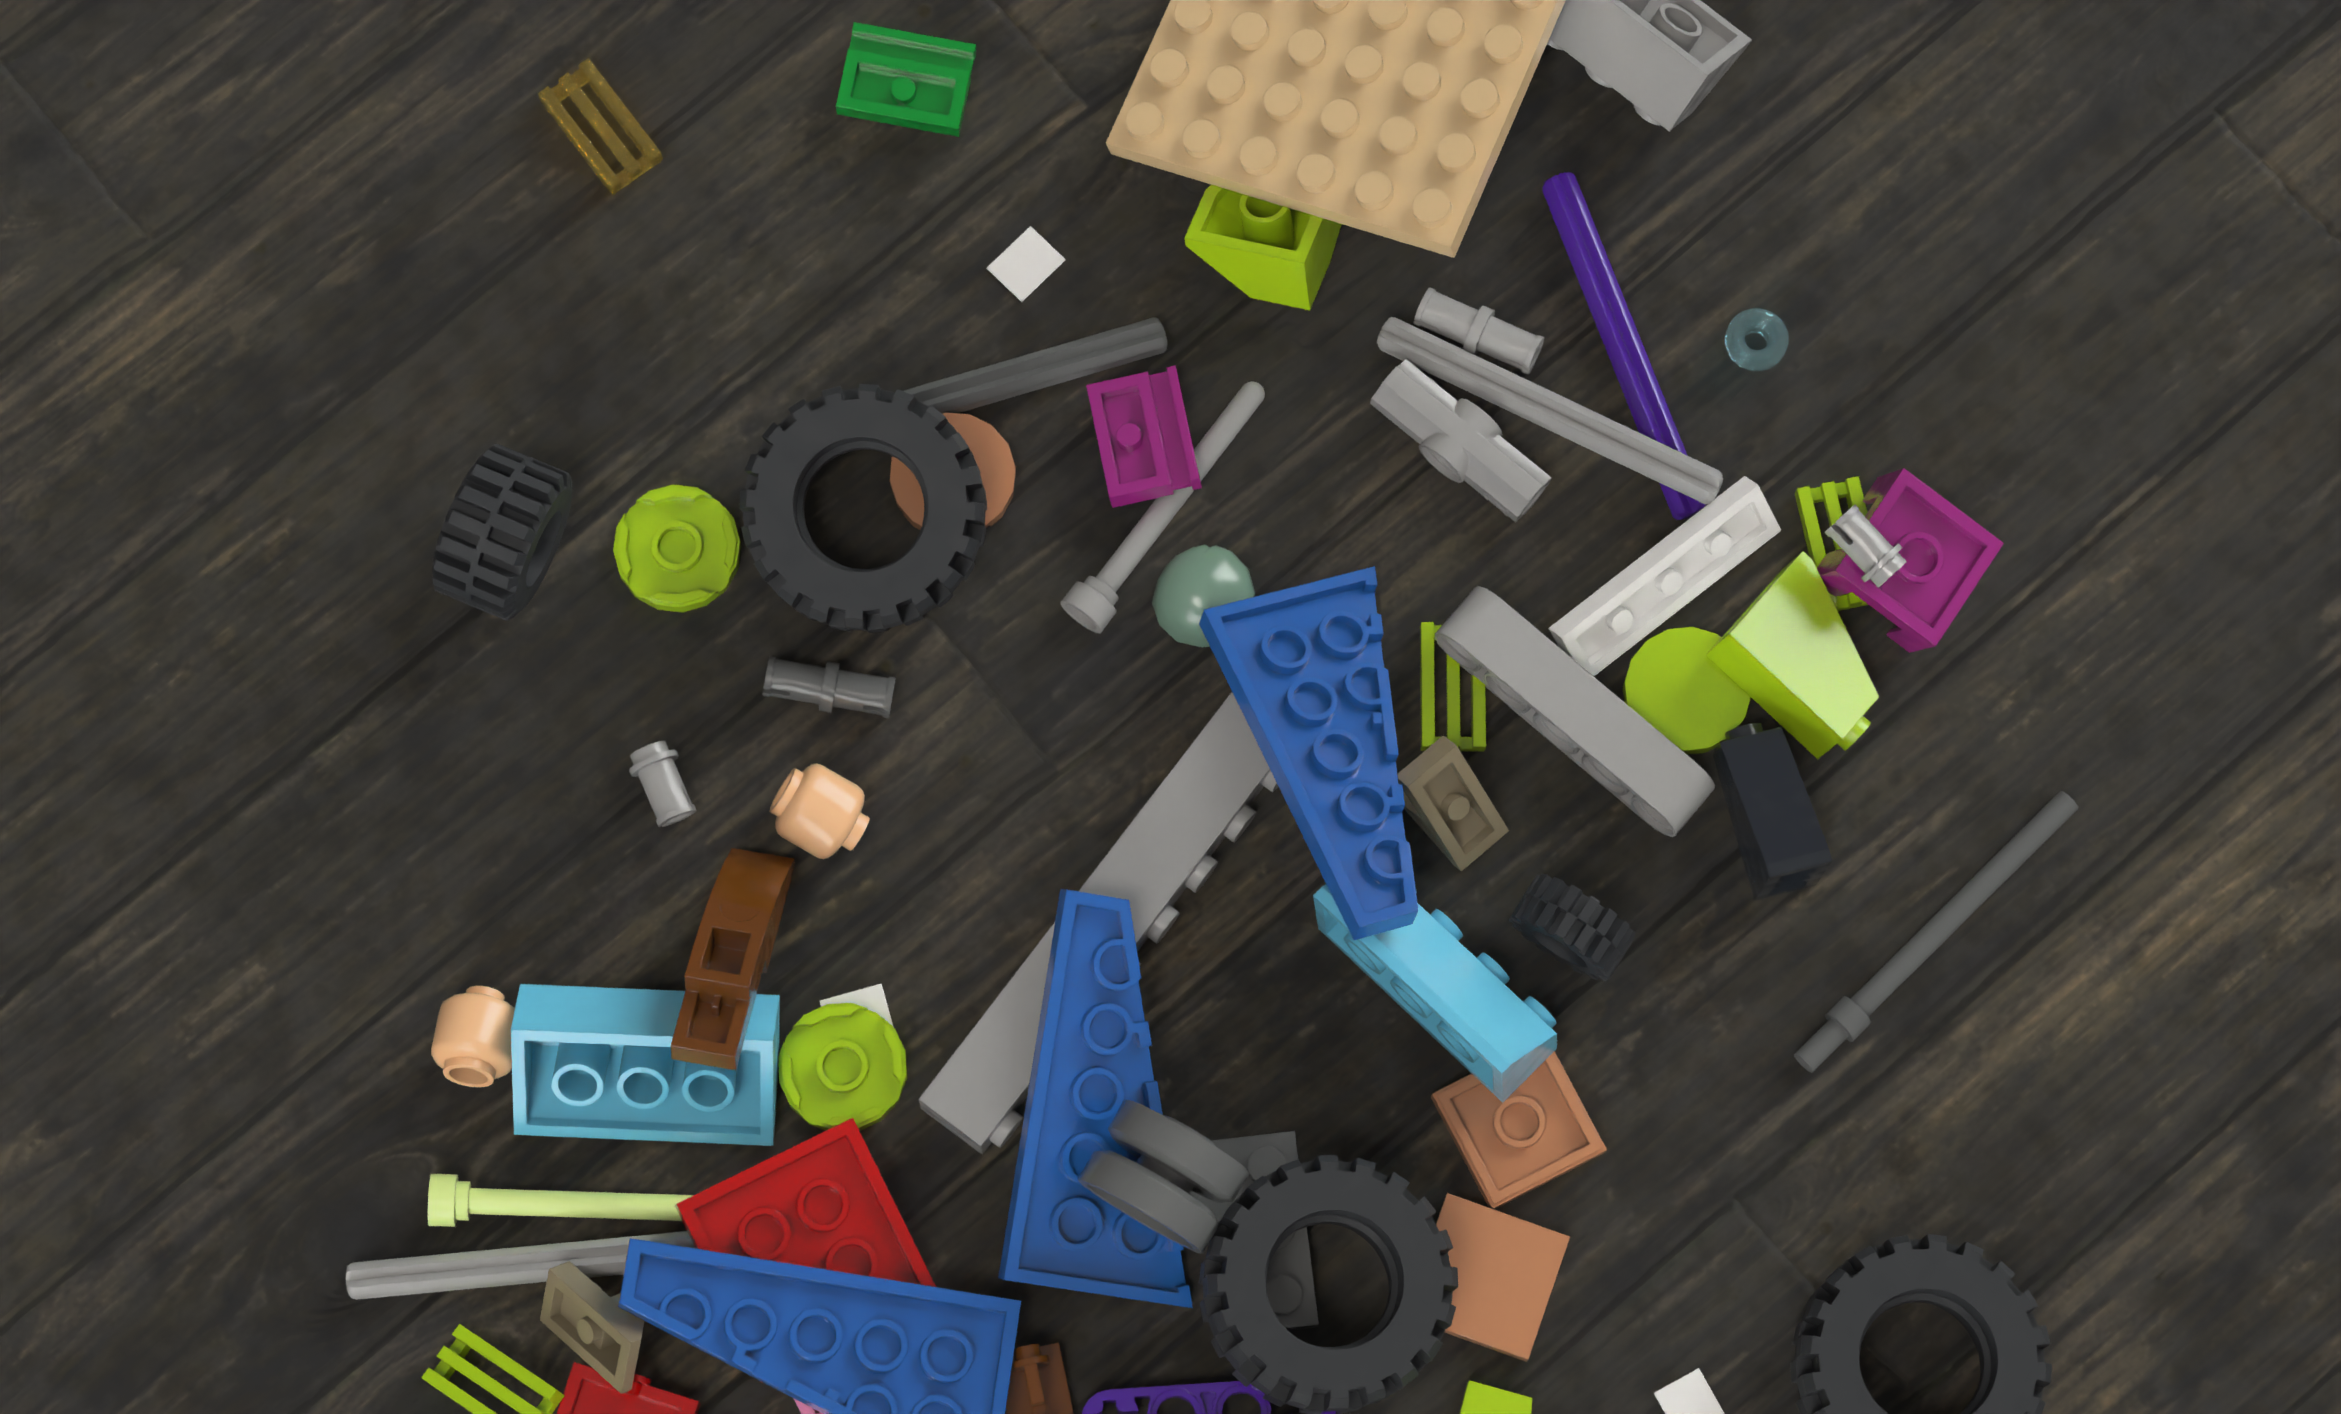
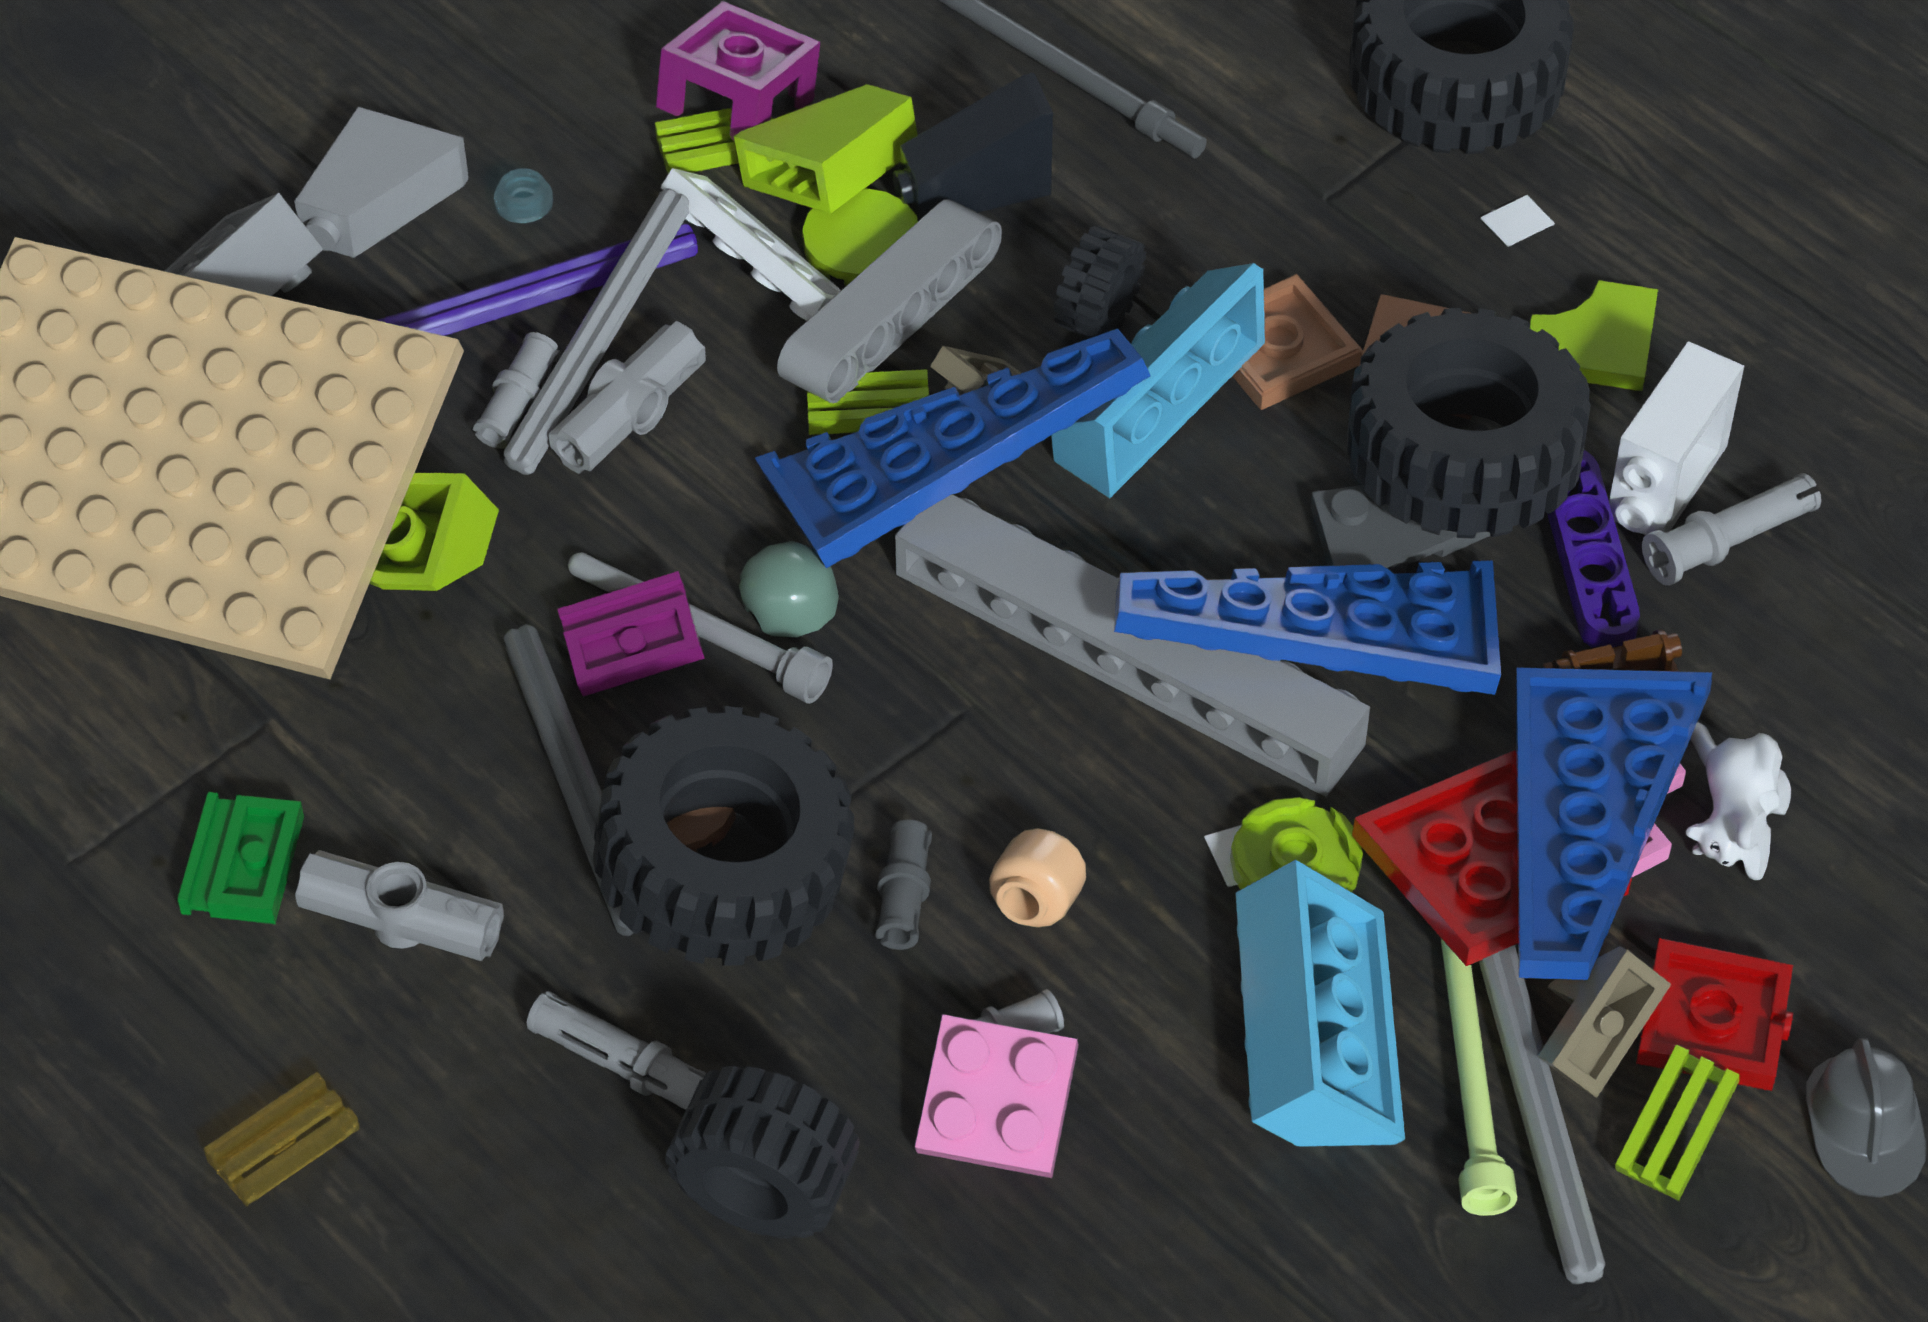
camera: 90 degrees left, 25 degrees down
light nougat head [431,986,515,1087] -> none
lime tile [613,485,741,612] -> none
reddish brown slope [670,848,795,1070] -> none
white sticker [986,226,1066,302] -> none
dark grey wheel [1077,1099,1250,1253] -> none
light grey pin [1824,505,1907,588] -> none
none -> light grey slope [295,107,469,258]
none -> light grey piece [295,850,504,961]
none -> light grey pin [527,991,706,1110]
none -> bright pink plate [915,1015,1078,1178]

